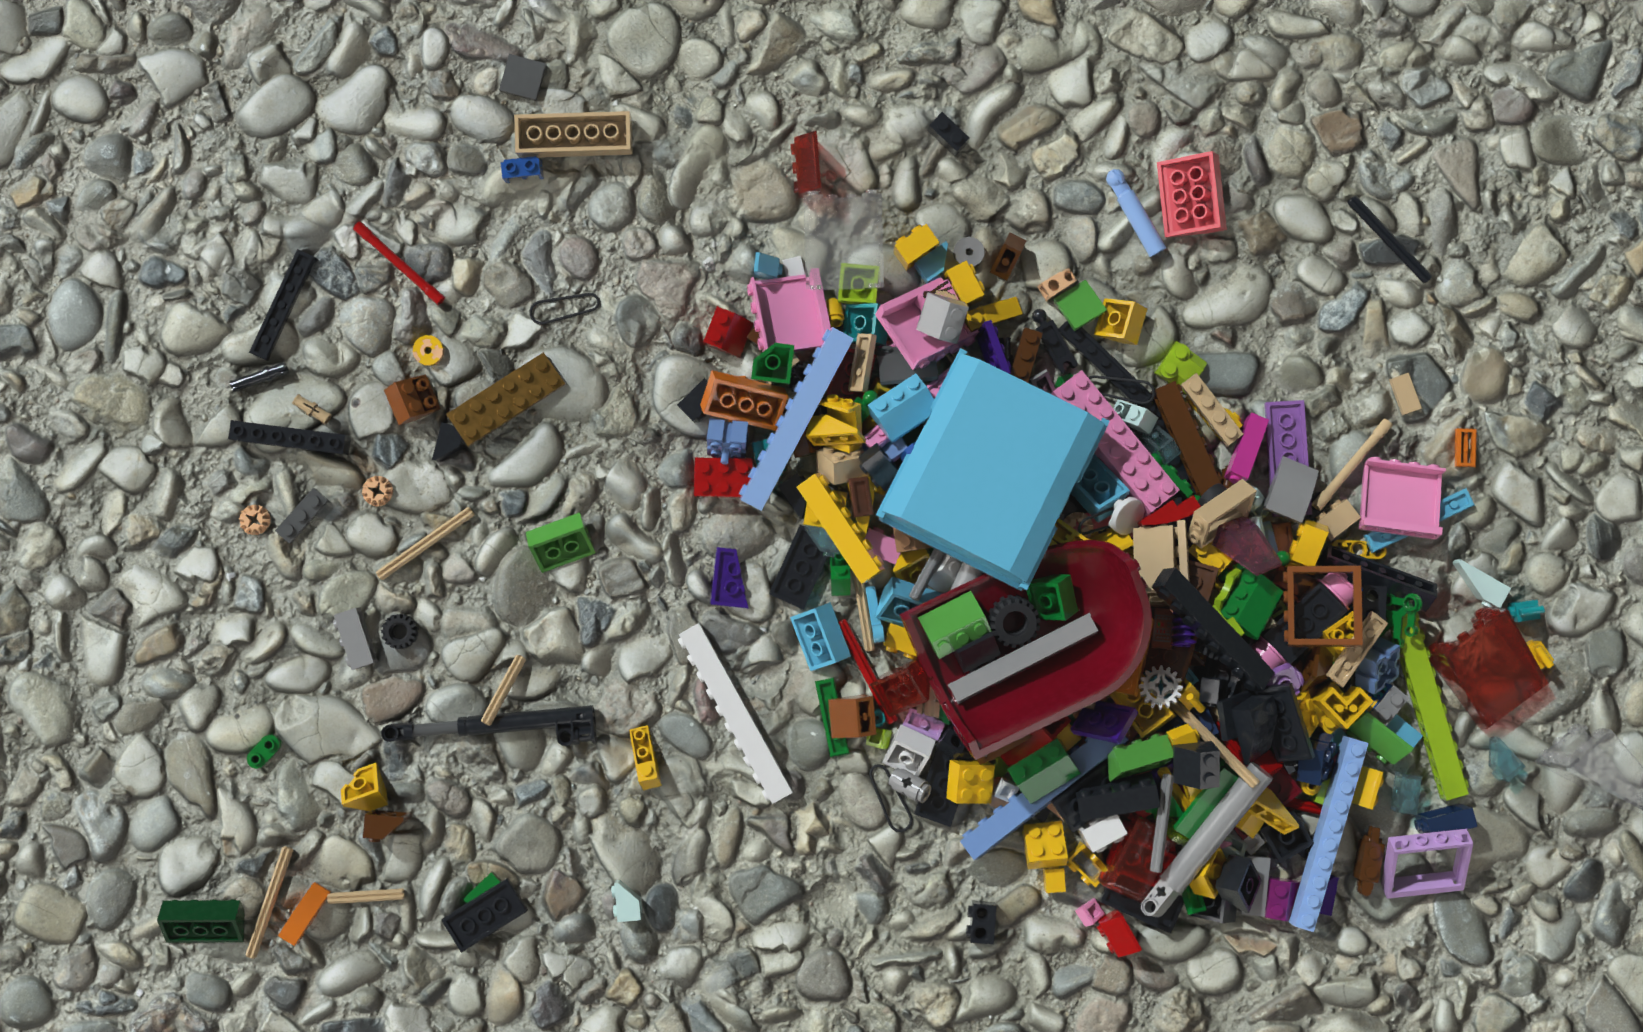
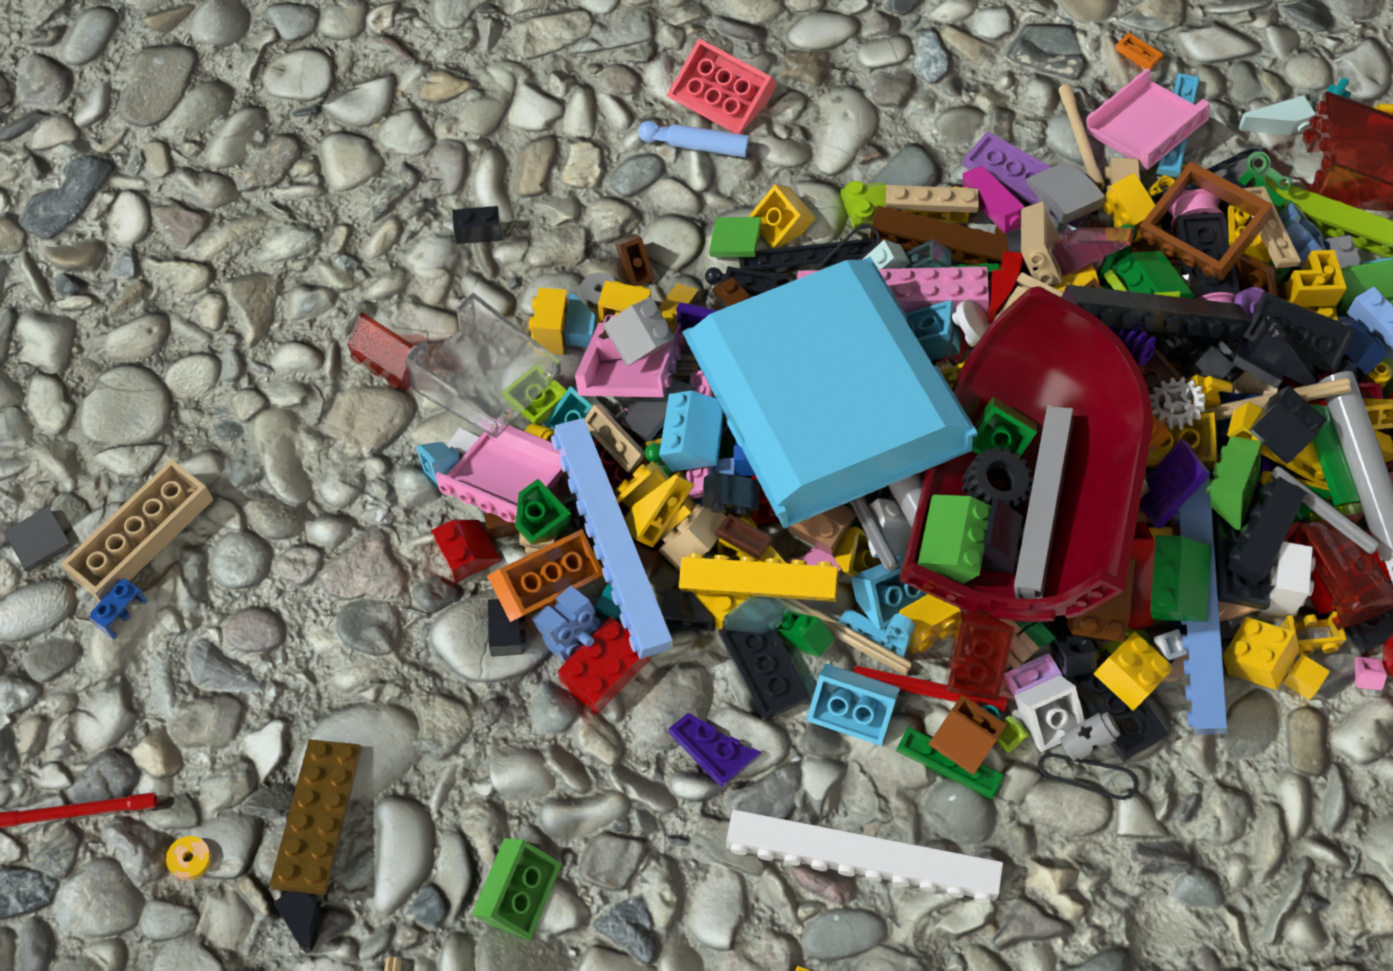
camera: 45 degrees left, 25 degrees down
dark orange slope [384,374,441,425] -> none
black piece [529,293,600,325] -> none
black brick [966,900,997,945] -> none
light nougat leg [1037,268,1077,302] -> none
tan tile [1389,373,1422,415] -> none

